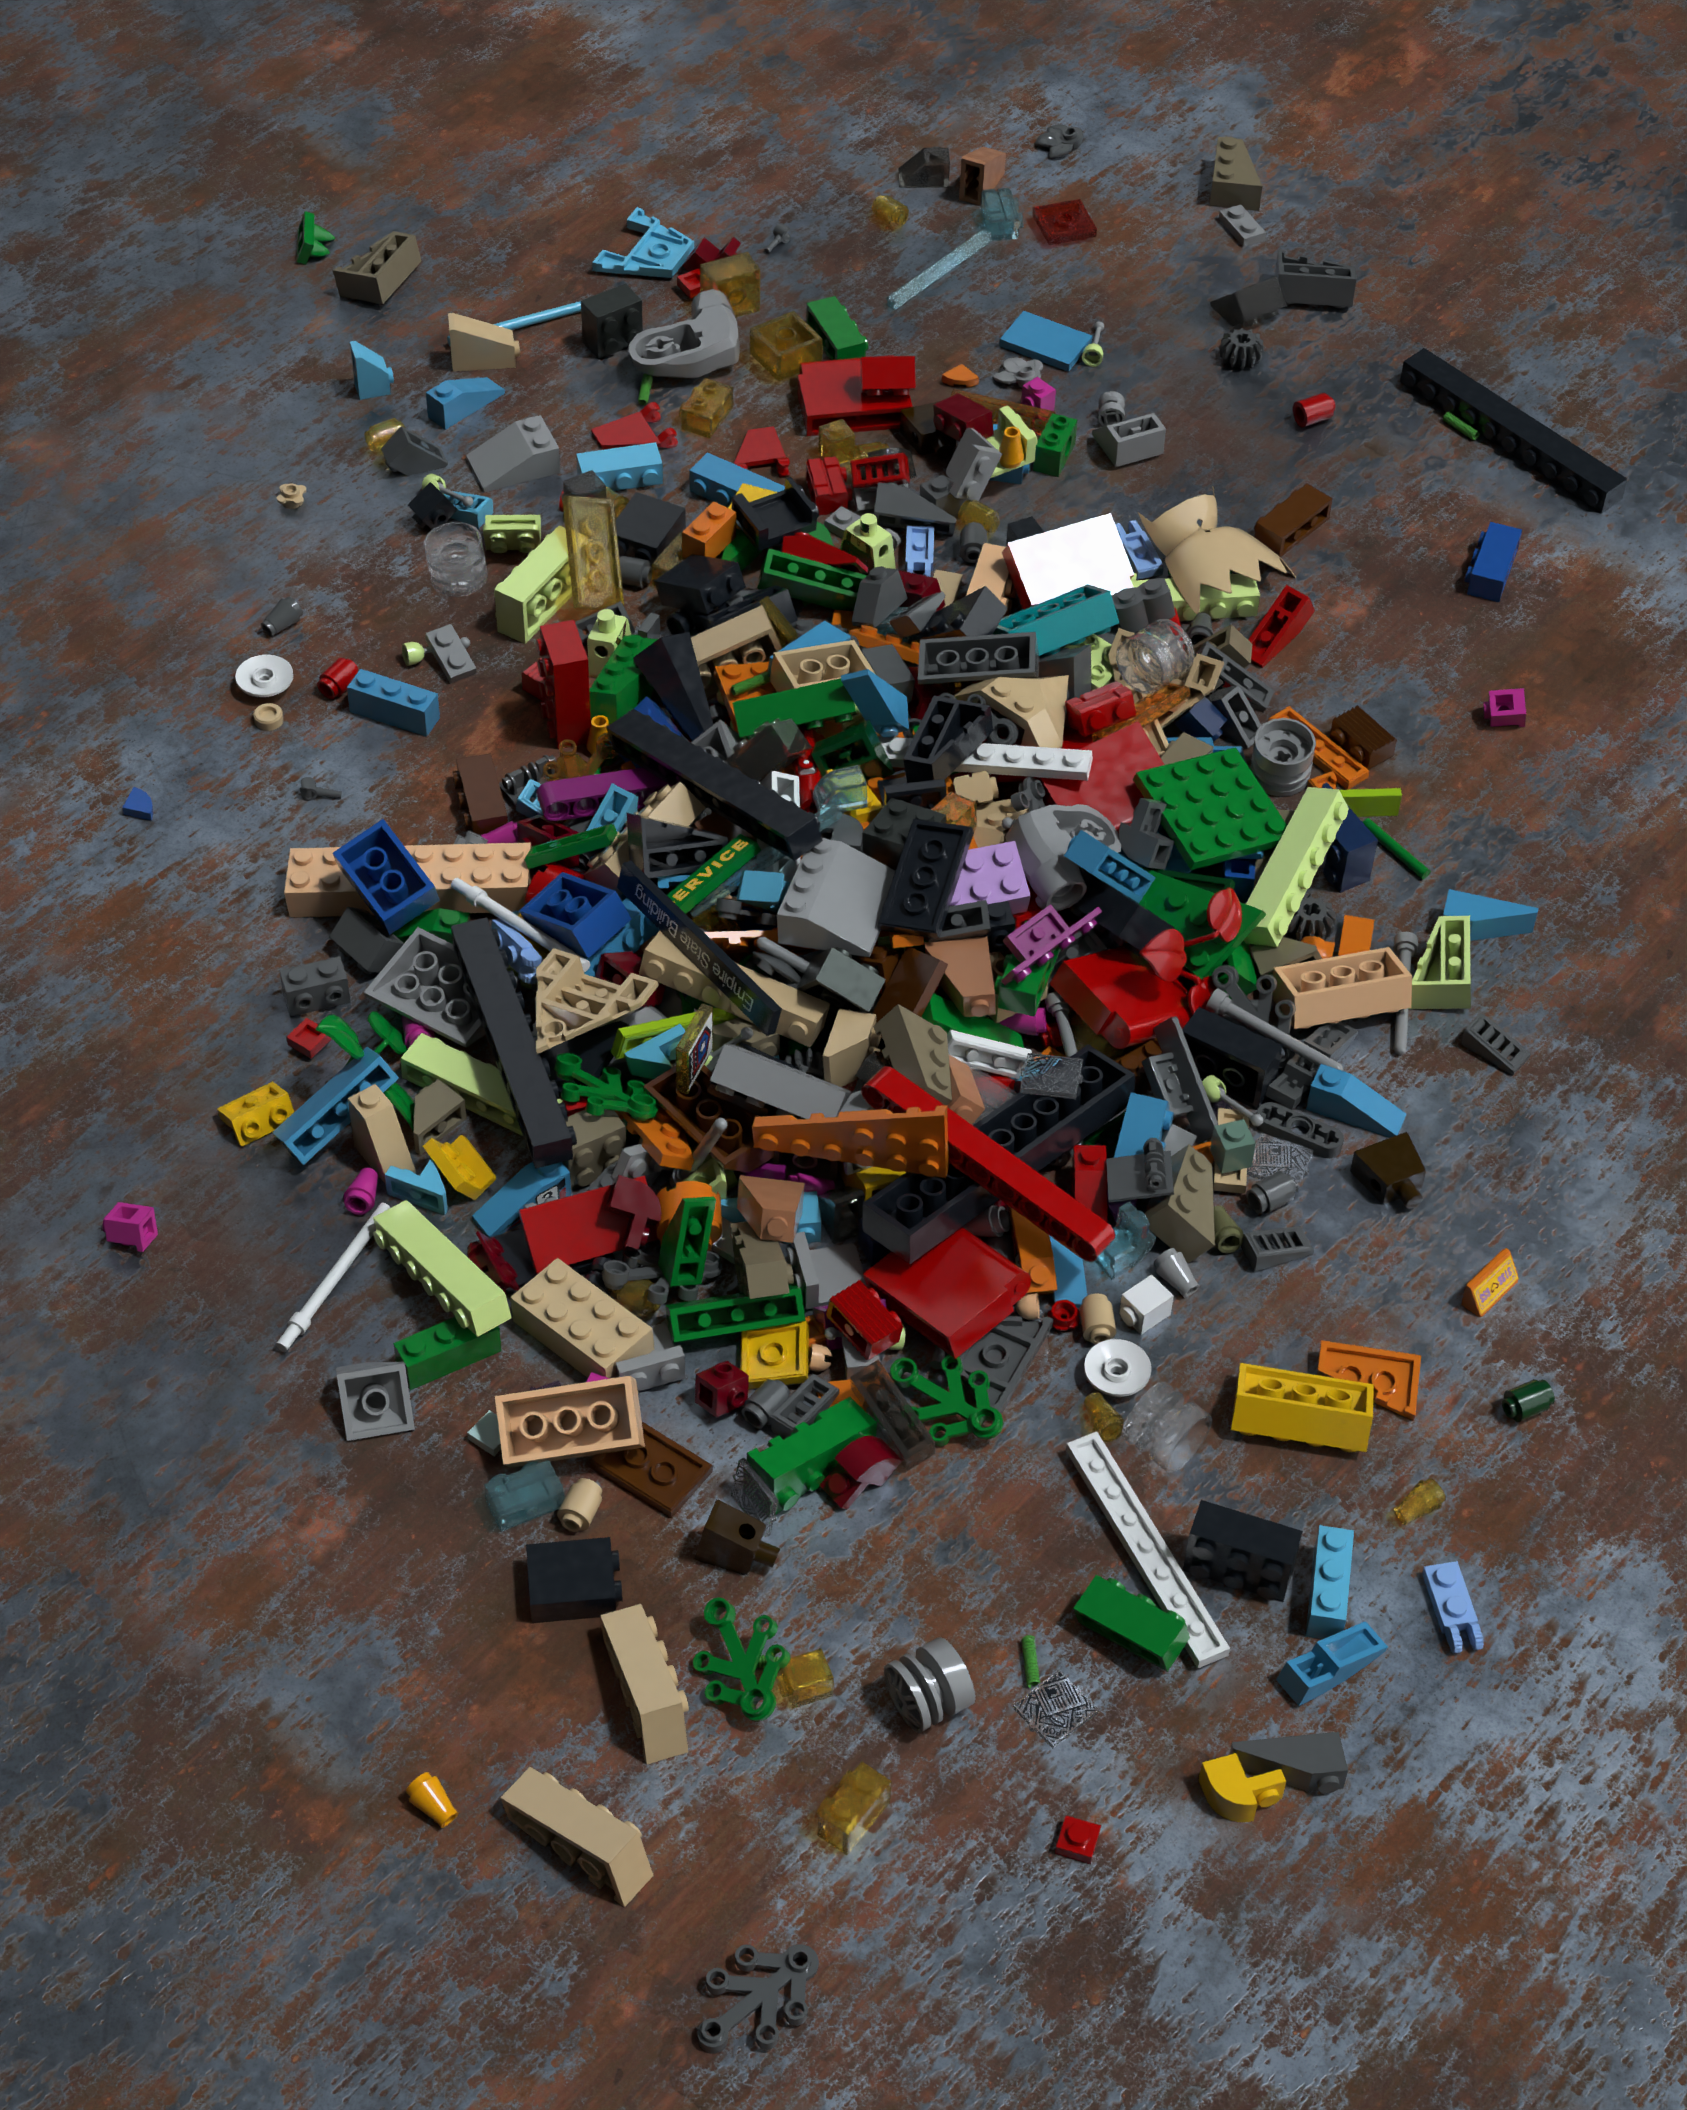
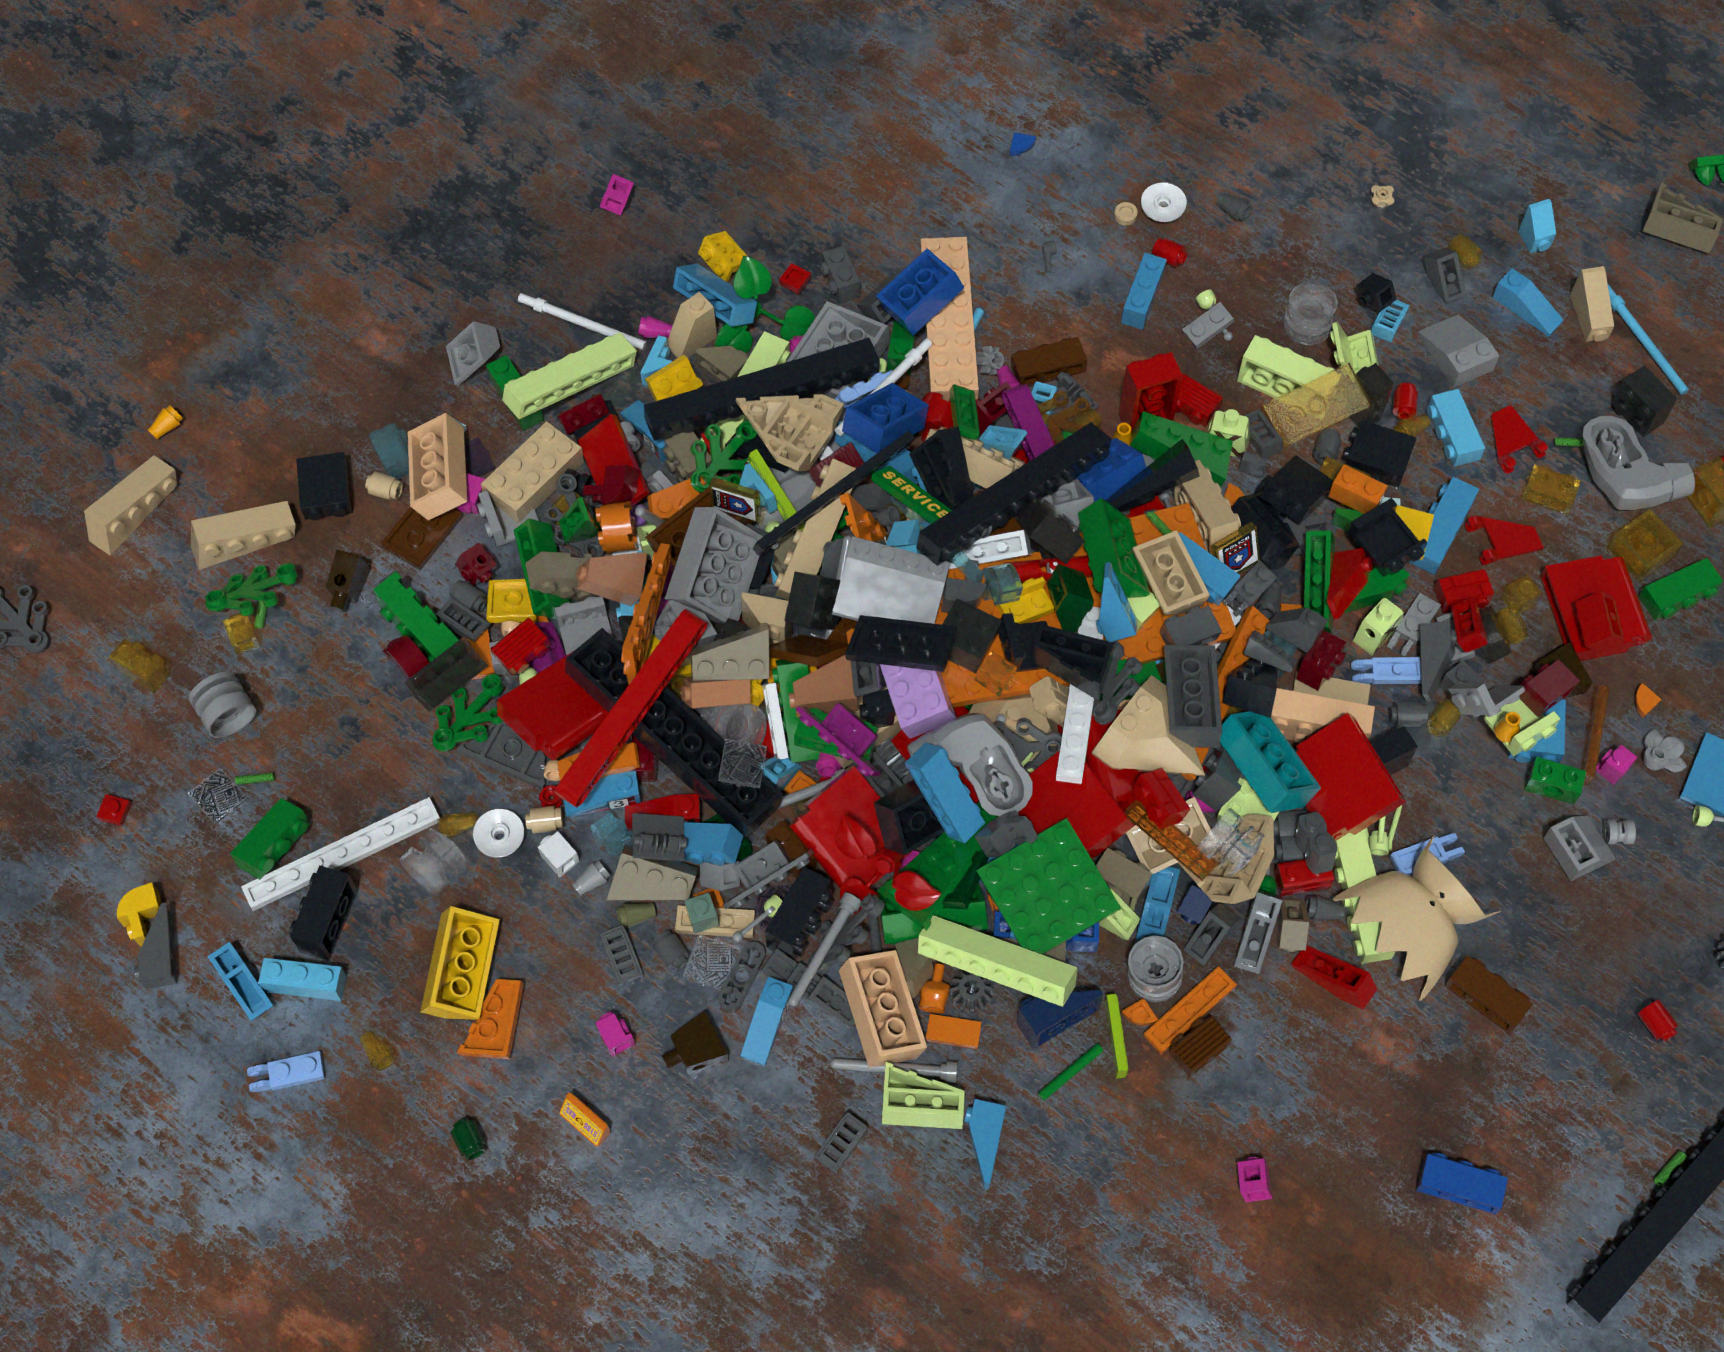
camera: 90 degrees right, 15 degrees up
hinge [422,474,473,507] -> none
none -> dark pink brick [595,1012,635,1057]

